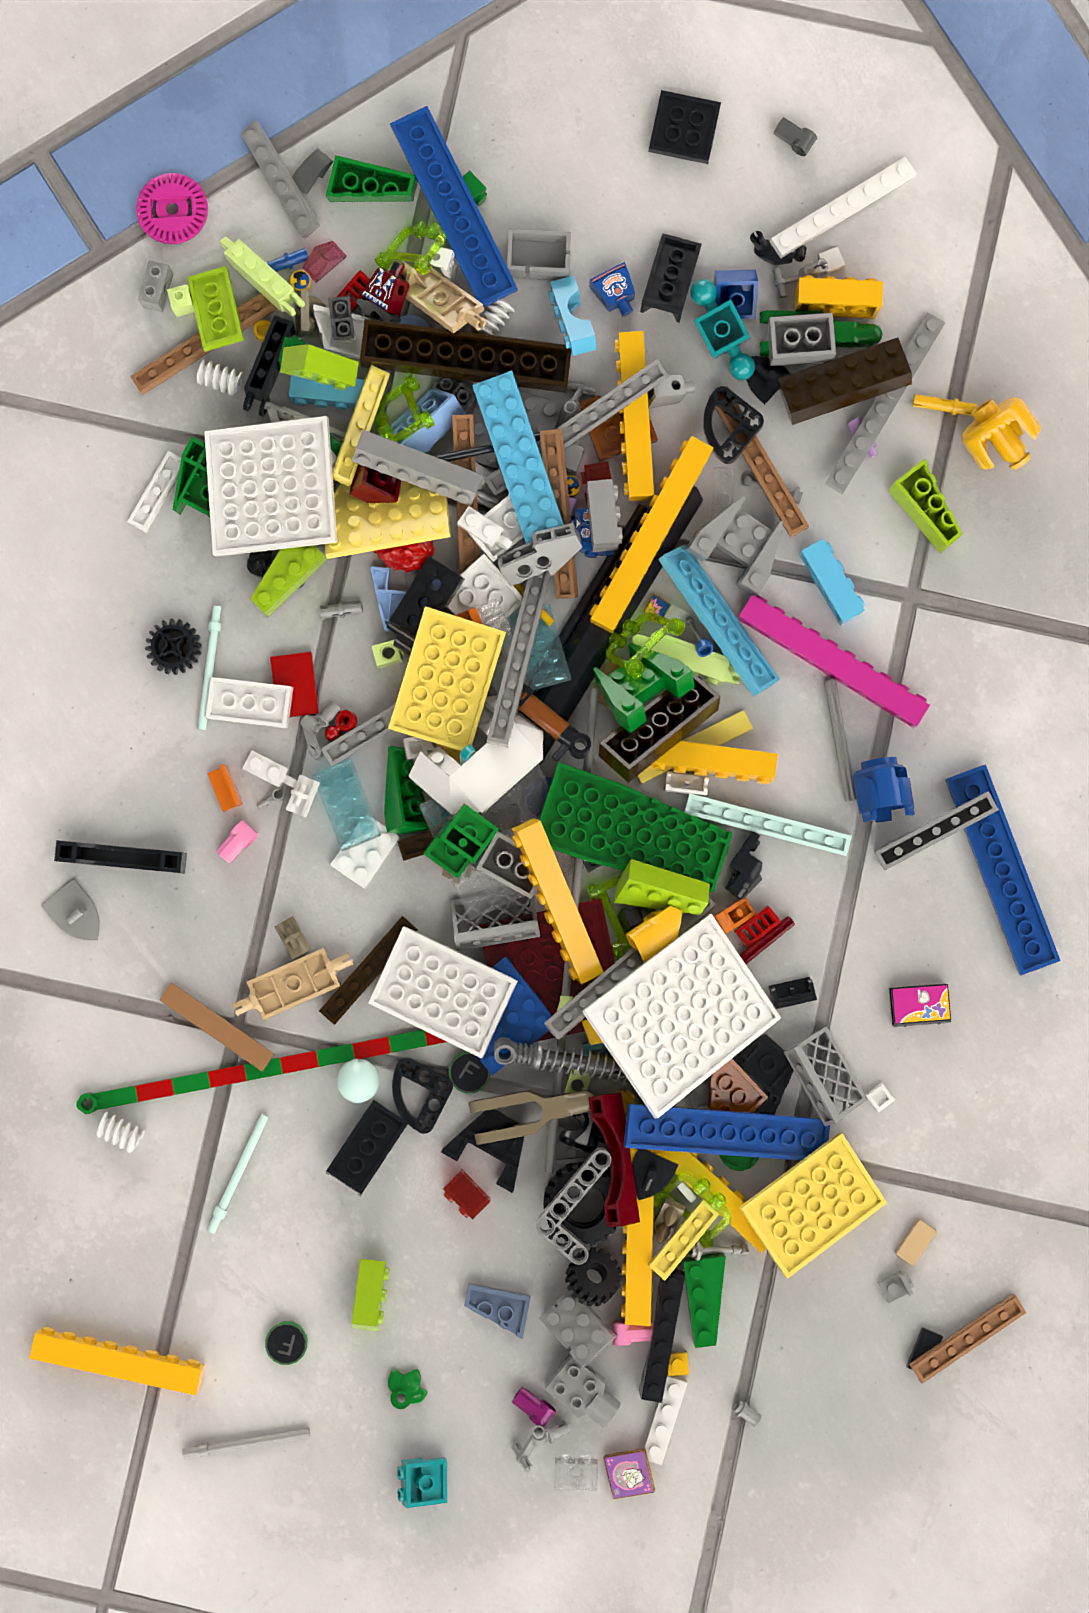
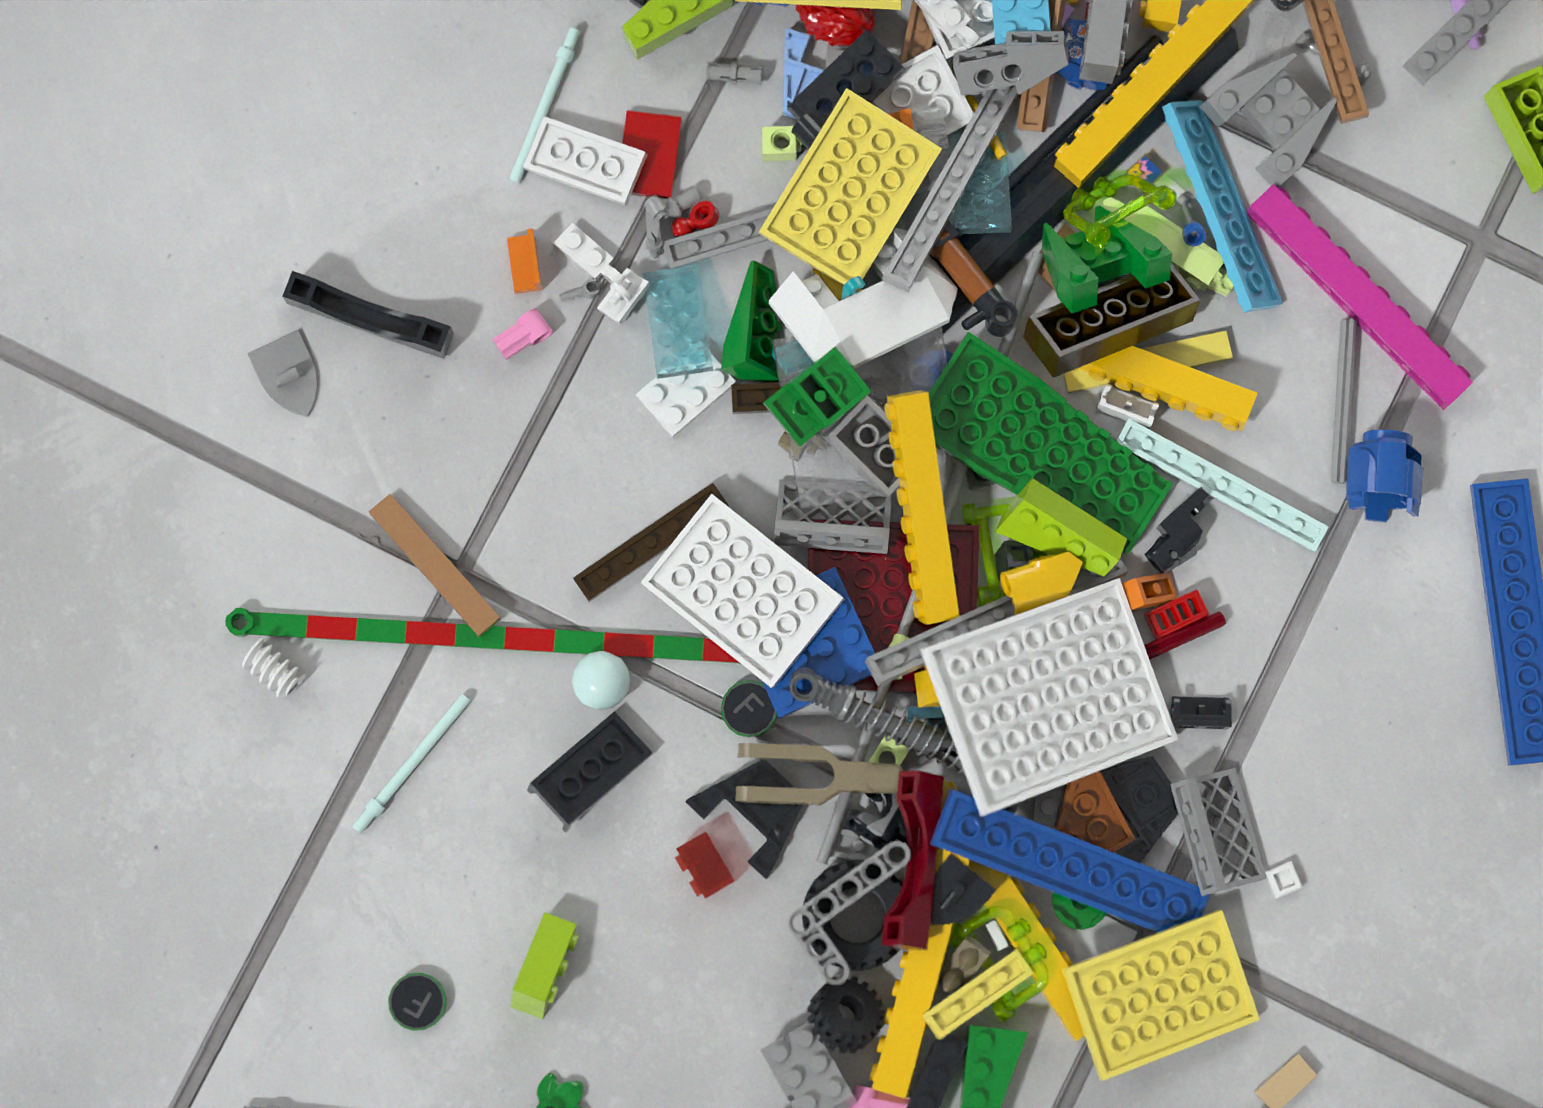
camera: 15 degrees right, 5 degrees down
yellow brick [29,1327,205,1395] -> none
black gear [145,619,202,675] -> none
tan plate [232,948,354,1020] -> none
dark tan hips [274,916,312,959] -> none
black beam [392,1057,453,1134] -> none
white plate [403,737,436,760] -> none
sand blue wing [464,1283,531,1339] -> none
light grey piece [689,1242,749,1261] -> none
medium azure brick [799,539,865,626] -> none
light grey brick [874,791,999,870] -> none
piece [889,984,951,1027] -> none

